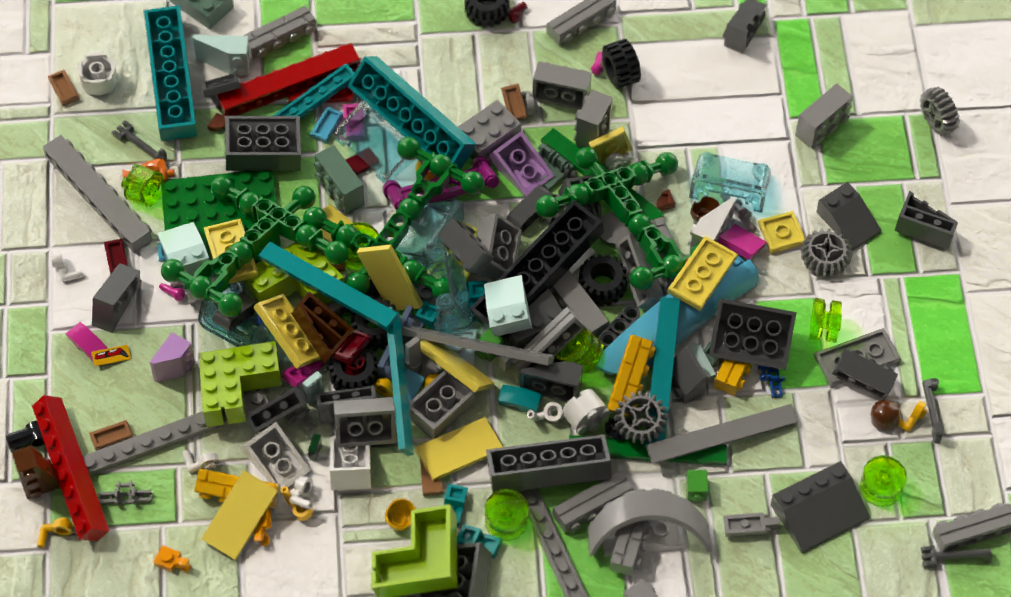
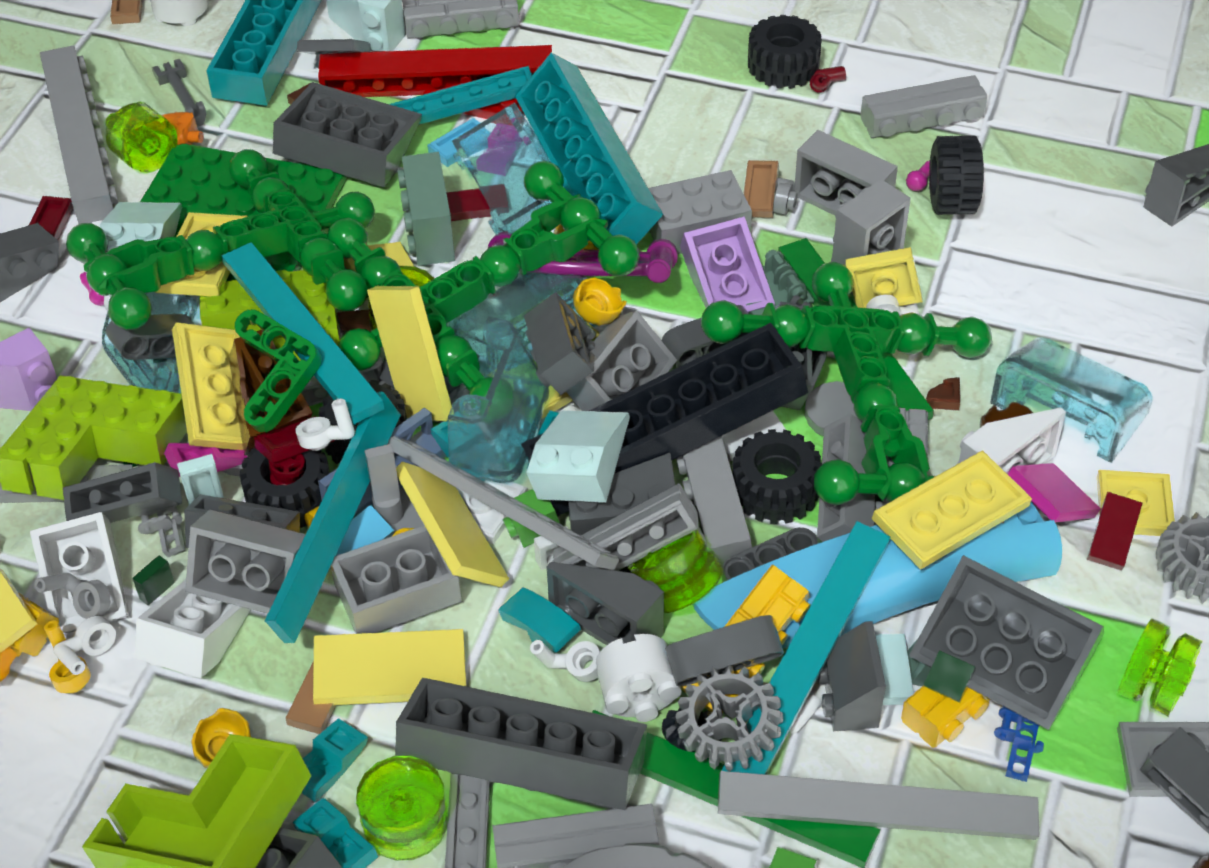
camera: 25 degrees right, 10 degrees down
light grey piece [720,192,757,232] -> none
none -> light grey plate [34,573,111,619]
none -> green beam [234,309,322,432]
none -> white plate [296,399,355,451]
none -> yellow hair [573,277,627,326]
none -> dark grey beam [665,615,784,686]
none -> dark green tile [923,650,976,703]
none -> dark red tile [1087,492,1143,571]

